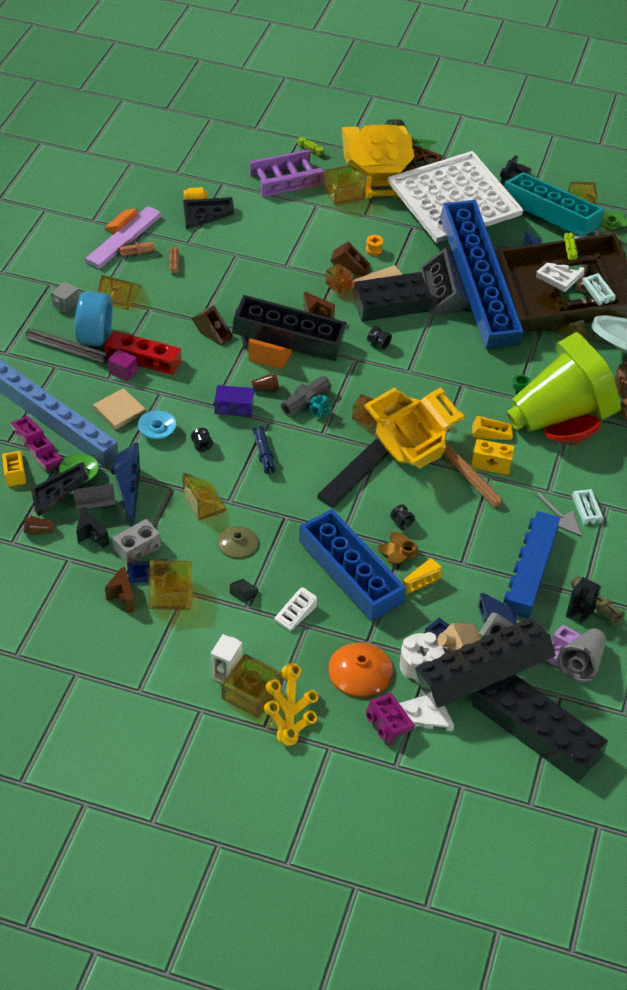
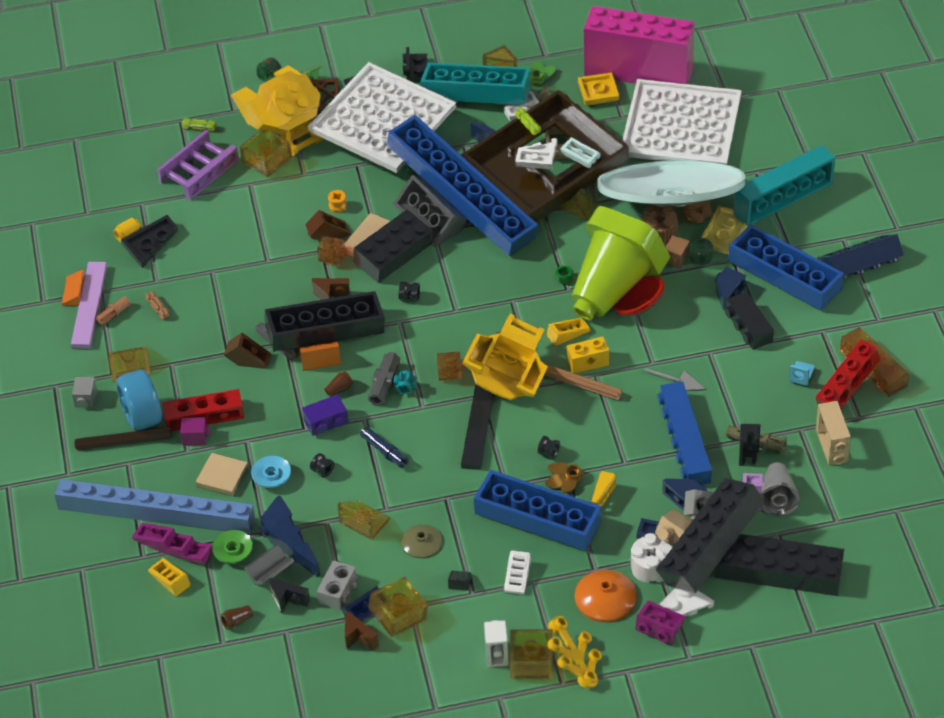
camera: 25 degrees left, 0 degrees up
black wing [31,462,89,516] -> none
light aqua tile [572,489,604,525] -> none

